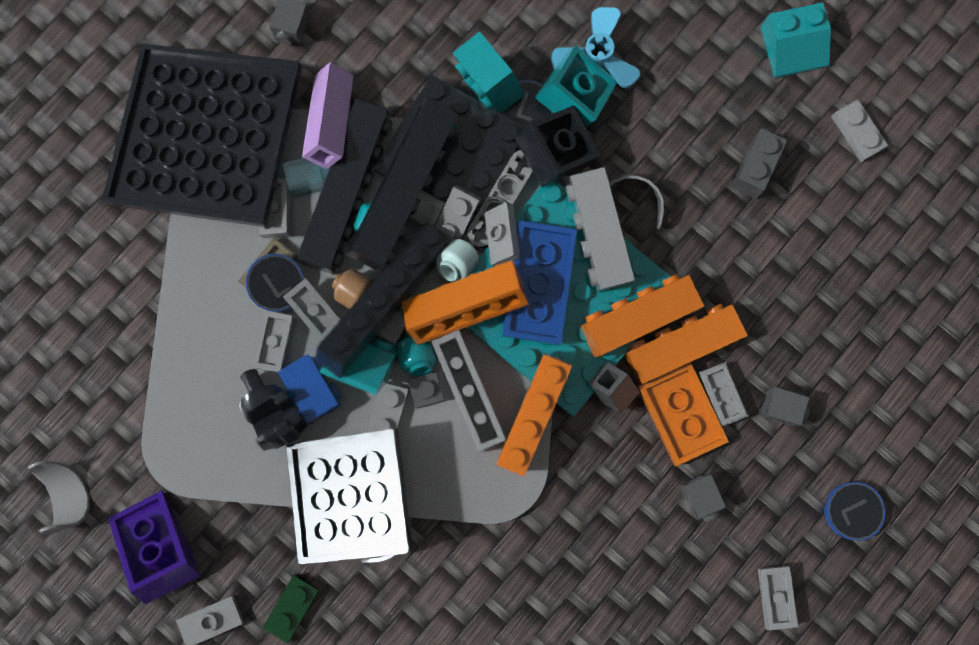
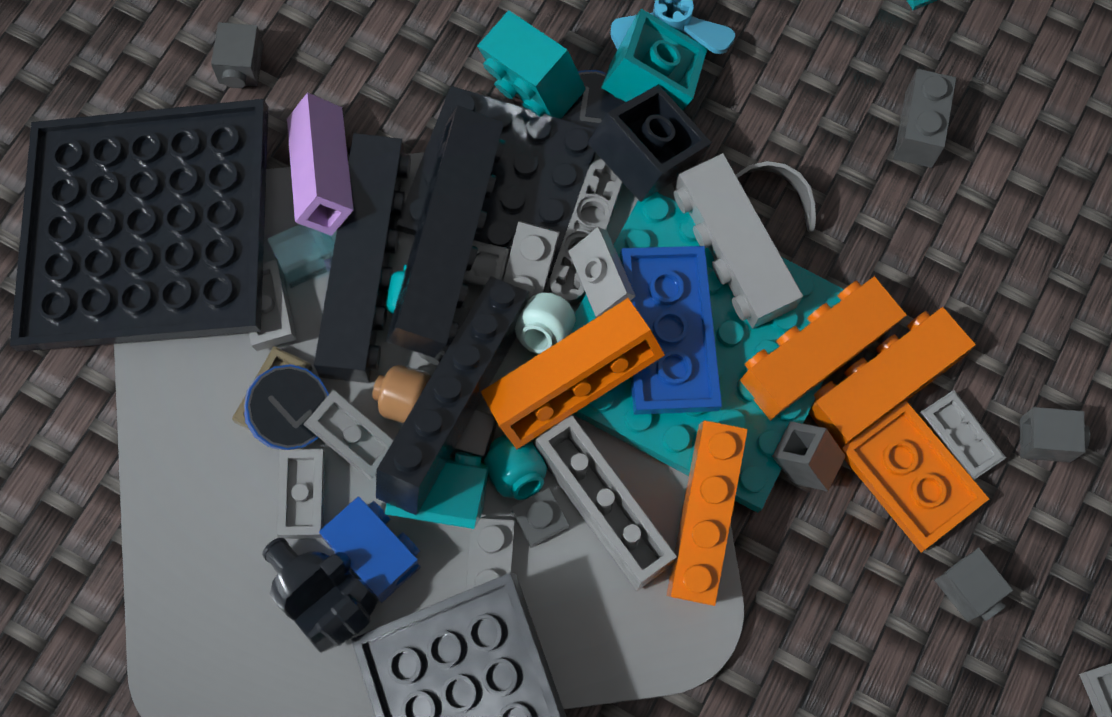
camera: 15 degrees left, 10 degrees down
light grey plate [831,100,888,162] -> none

